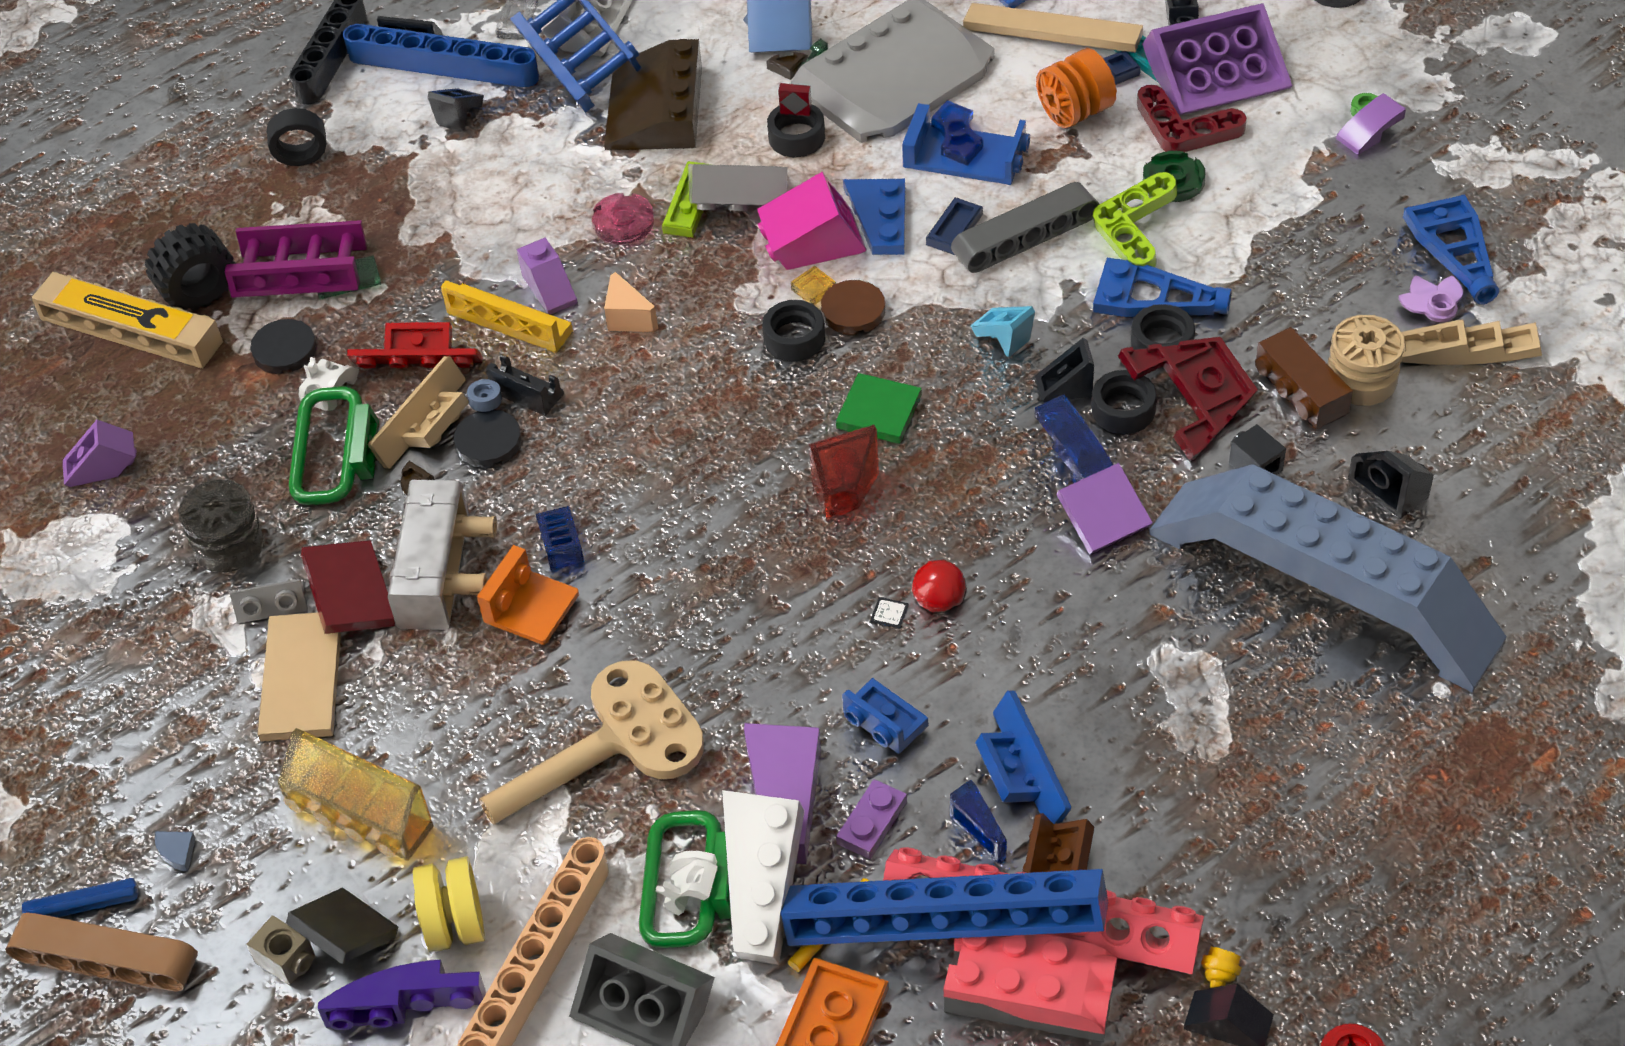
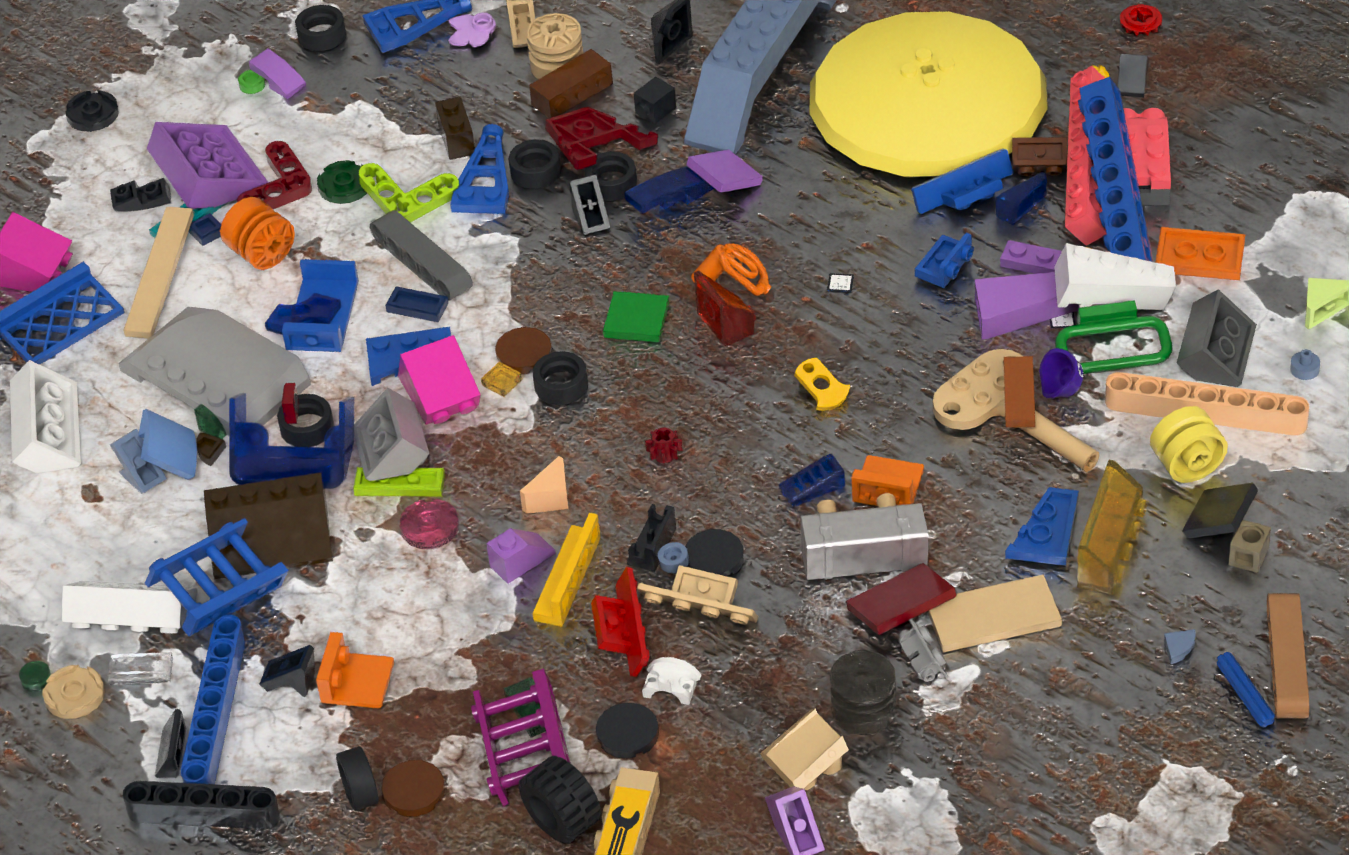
camera: 100 degrees left, 5 degrees down
green bar [289,386,380,505] -> none
dark purple slope [318,959,486,1030] -> none
dark brown tile [401,460,435,497] -> none
white piece [656,851,718,916] -> none
red hair [912,559,967,612] -> none
medium azure slope [971,306,1035,357] -> none
none -> clear blue windscreen [229,393,354,489]
none -> black tyre [295,5,346,51]
none -> orange bracket [316,632,394,708]
none -> reddish brown tile [381,760,445,817]
none -> dark brown brick [435,96,475,160]
none -> dark red gear [645,427,683,464]
none -> orange piece [691,243,772,296]
none -> tan slope [760,709,849,790]
none -> yellow piece [794,358,850,411]
none -> light yellow container [809,12,1048,177]
none -> dark orange tile [1004,356,1035,427]
none -> blue wing [1005,487,1079,566]
none -> dark purple helmet [1039,348,1083,399]

